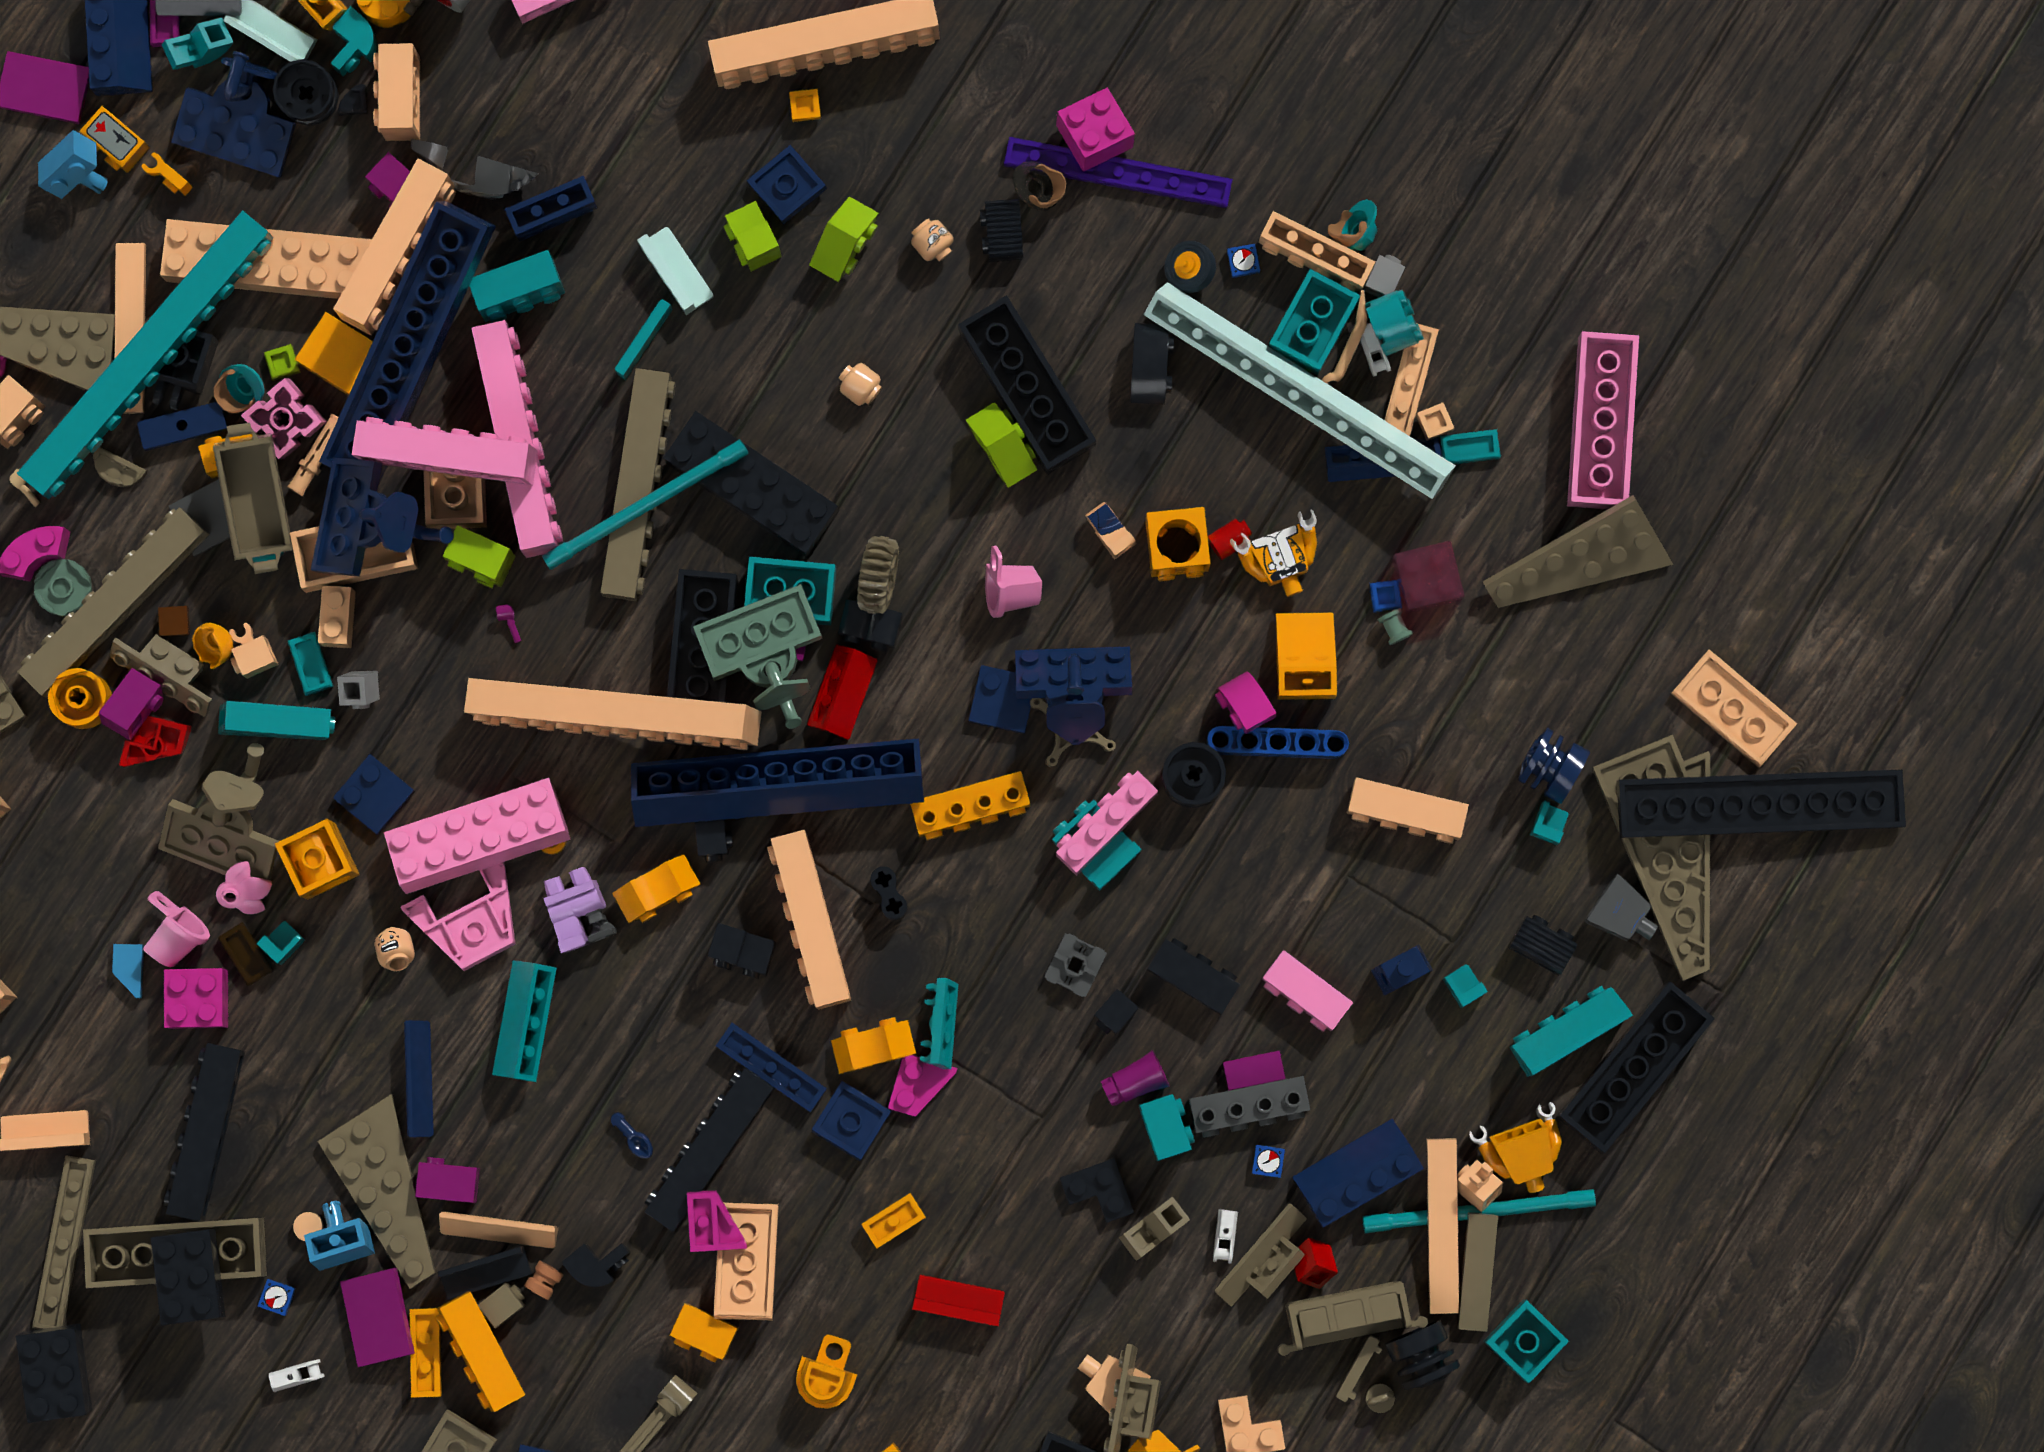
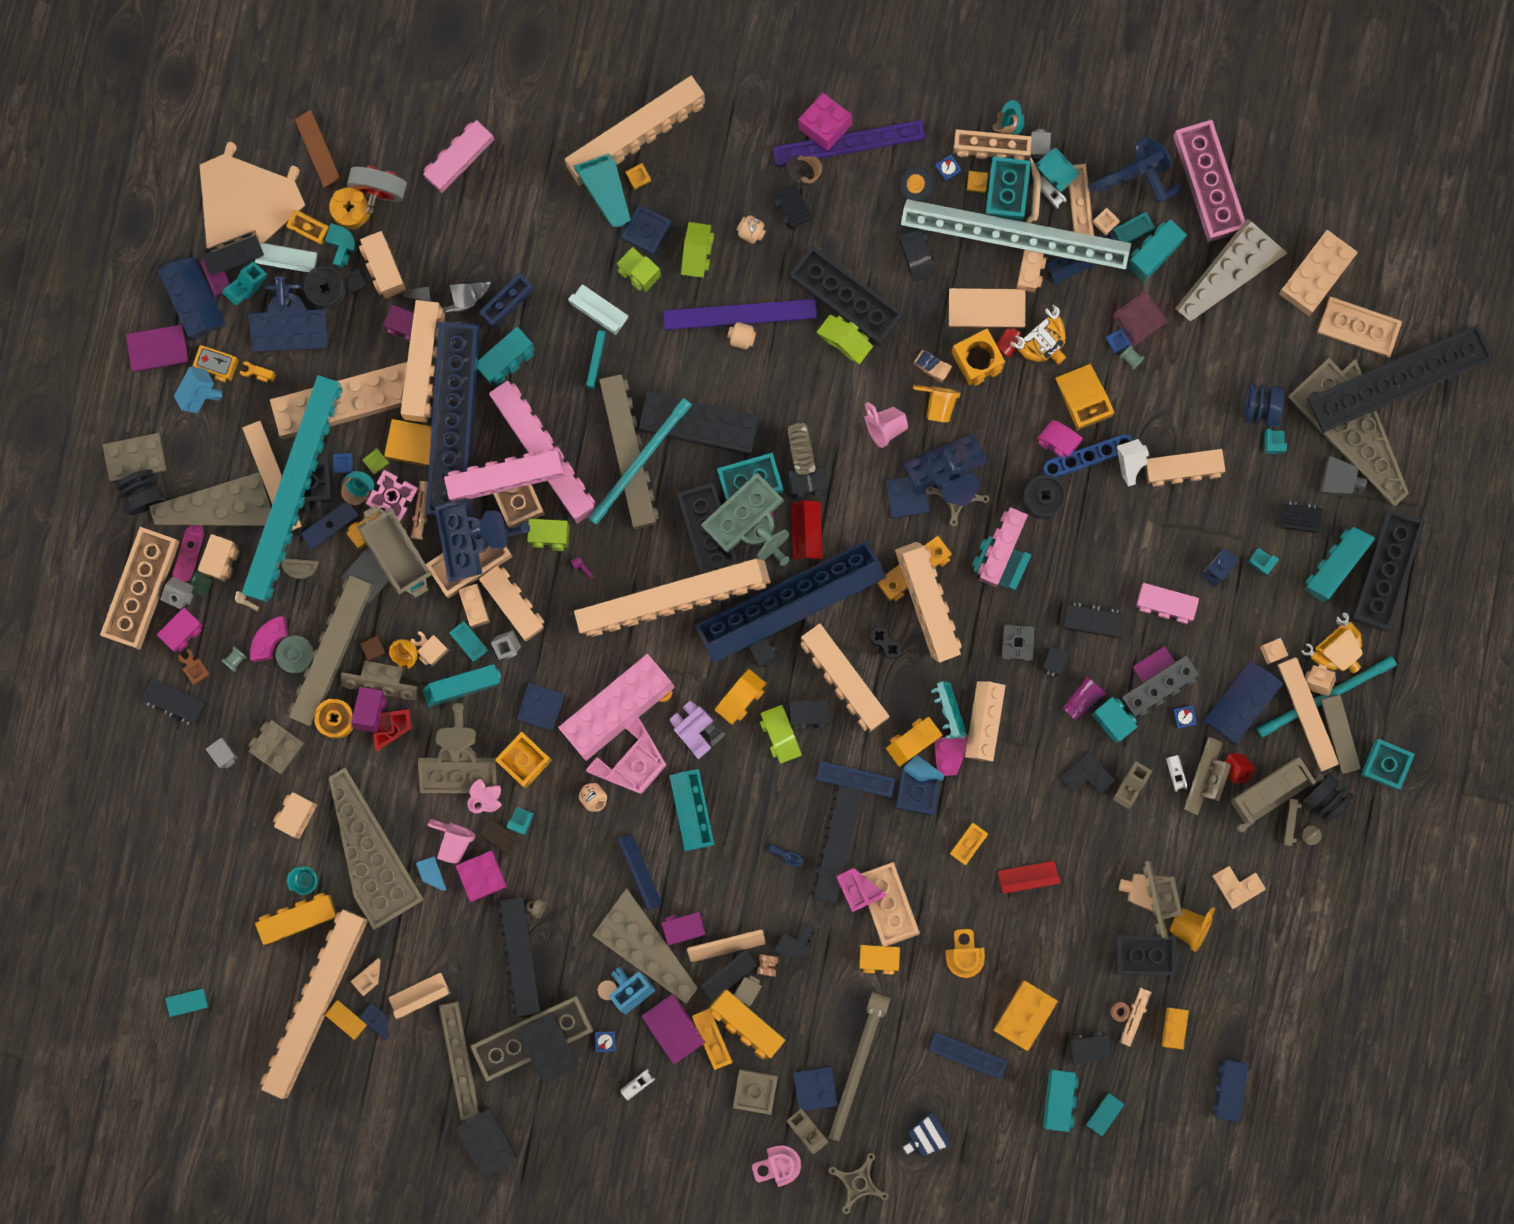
camera: 20 degrees left, 0 degrees up
none -> dark tan wing [329,768,424,930]
none -> blue tile [333,453,353,474]
none -> light nougat brick [479,565,544,642]
none -> dark tan tile [525,899,546,919]
none -> teal slope [574,153,631,227]
none -> dark purple tile [664,299,817,330]
none -> lime brick [760,705,802,764]
none -> light nougat brick [895,542,962,662]
none -> dark azure tile [904,755,944,781]
none -> light orange container [913,385,961,422]
none -> light nougat tile [949,288,1025,328]
none -> light nougat brick [965,681,1006,761]
none -> light orange plate [967,171,988,193]
none -> light nougat brick [1016,250,1046,293]
none -> dark blue plate [1087,137,1182,202]
none -> white arch [1117,439,1149,487]
none -> teal brick [1127,219,1187,283]
none -> light nougat brick [1260,638,1288,665]
none -> light nougat brick [1279,230,1358,316]

